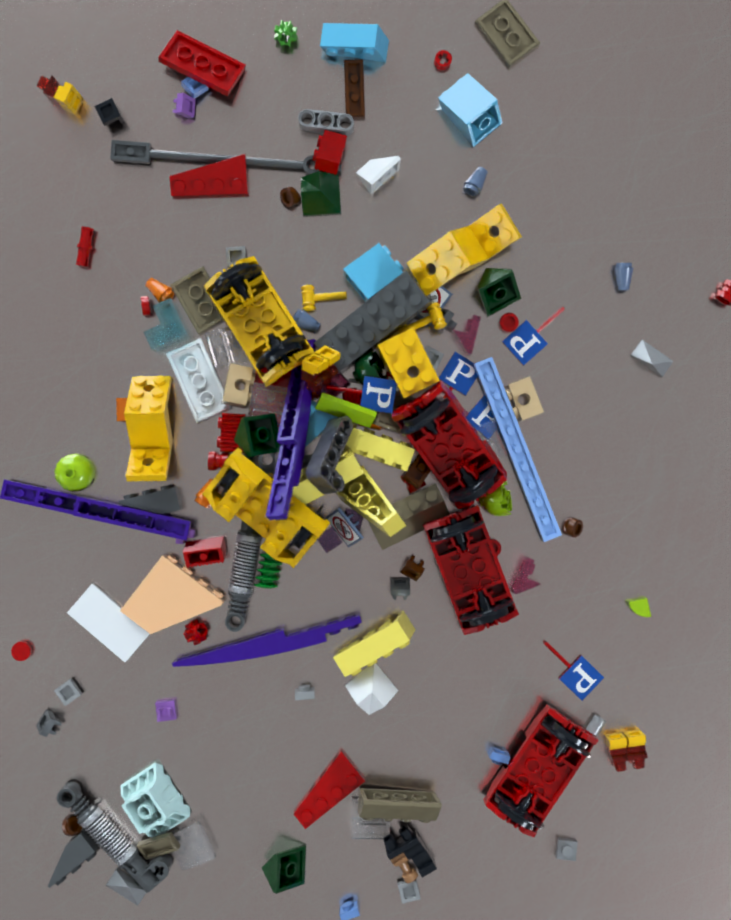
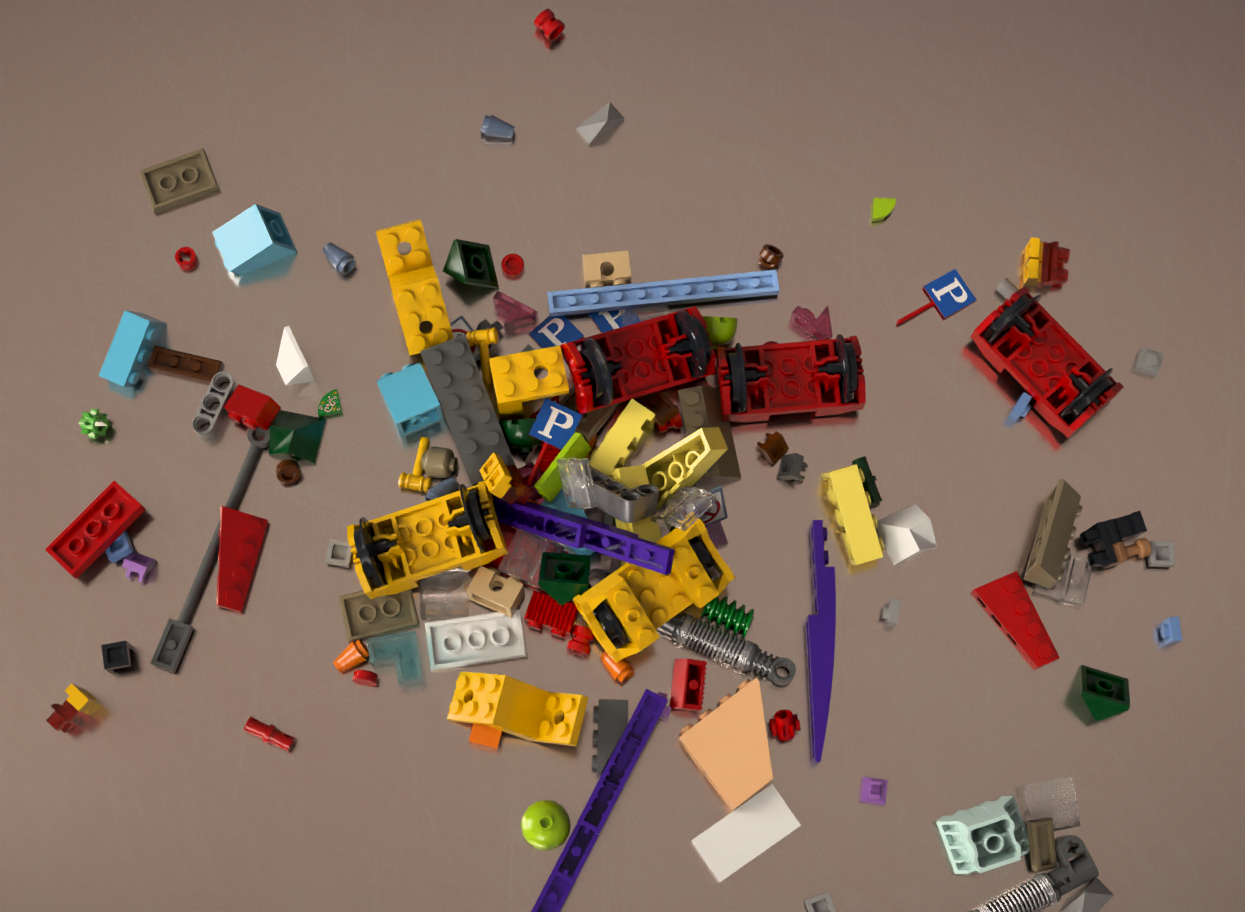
camera: 80 degrees left, 15 degrees down
blue piece [502,307,565,366] -> none
none -> green tile [318,389,342,418]
none -> dark tan head [421,446,458,479]
none -> clear slope [557,457,598,509]
none -> clear slope [650,487,717,531]
none -> dark green pin [852,456,883,506]

